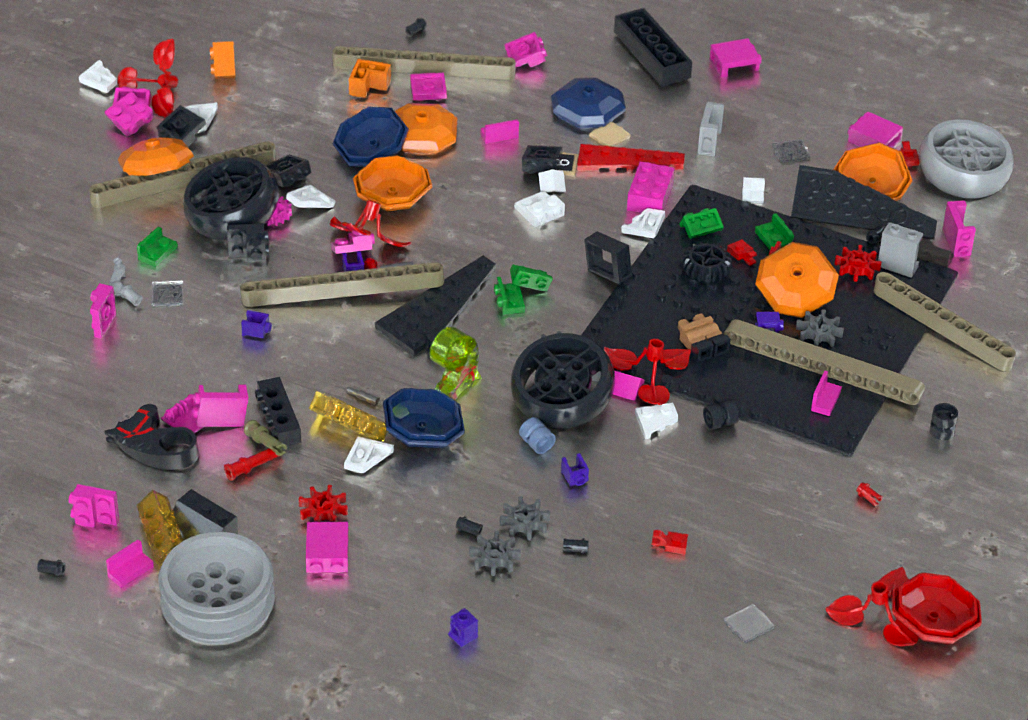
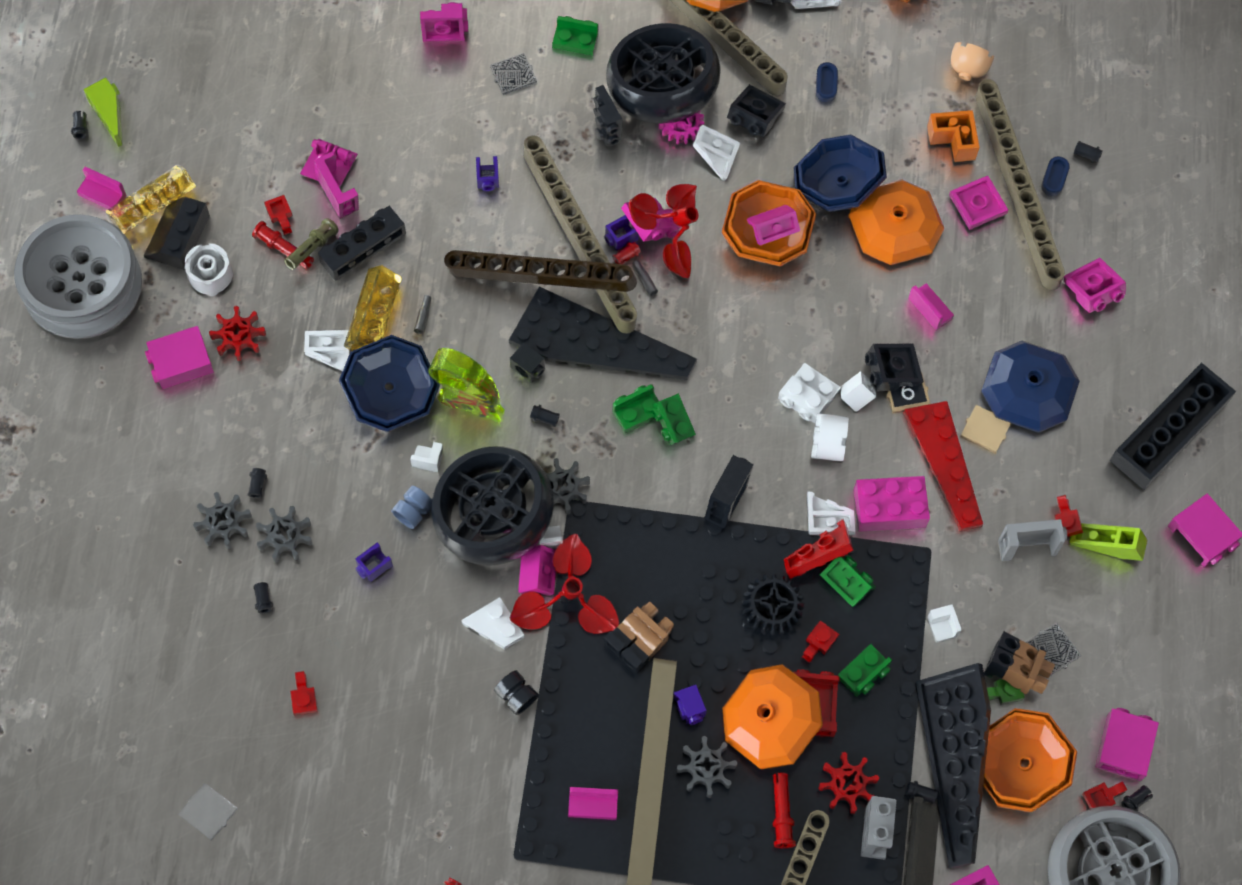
camera: 70 degrees right, 25 degrees up
dark pink plate [69,484,120,528] -> none
black animal [104,404,199,470] -> none
light grey pin [109,257,143,306] -> none
dark purple window [448,608,478,647] -> none
none -> lime slope [83,77,122,147]
none -> white brick [185,243,233,296]
none -> red plate [264,195,293,236]
none -> white panel [410,442,444,472]
none -> dark brown beam [444,250,637,292]
none -> black pin [530,404,560,427]
none -> dark pink panel [747,205,800,245]
none -> red pin [773,773,796,849]
none -> red wing [784,519,853,579]
none -> white brick [811,413,849,461]
none -> dark blue tile [816,62,838,102]
none -> light nougat cylinder [951,42,994,81]
none -> medium nougat hips [984,631,1055,695]
none -> dark blue tile [1041,156,1070,196]
none -> red plate [1055,495,1083,537]
none -> lime slope [1069,523,1148,561]
none -> black pin [1121,785,1153,811]

